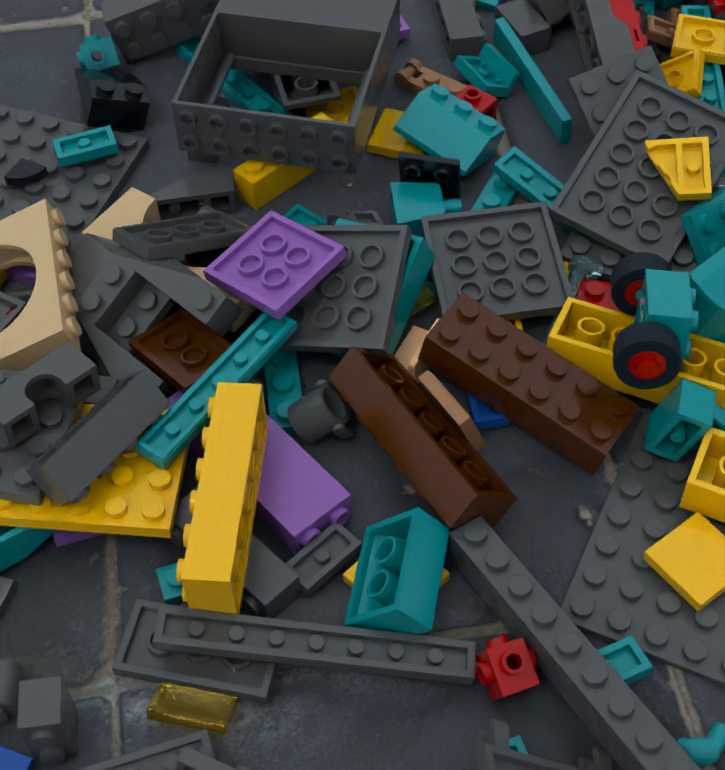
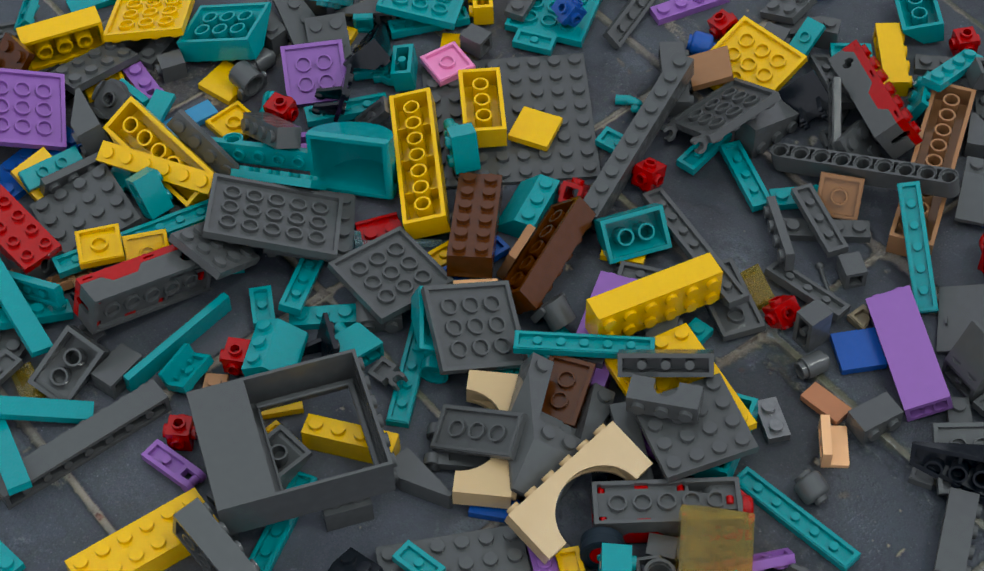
camera: 120 degrees left, 0 degrees up
medium lavender plate [203,210,347,320] -> none
brick [610,252,699,389] -> none
yellow wing [645,136,712,201] -> none
none -> red brick [162,414,197,451]
none -> teal plate [248,285,276,329]
none -> teal slope [498,174,560,239]
none -> red brick [558,177,590,202]
none -> red brick [762,295,801,330]

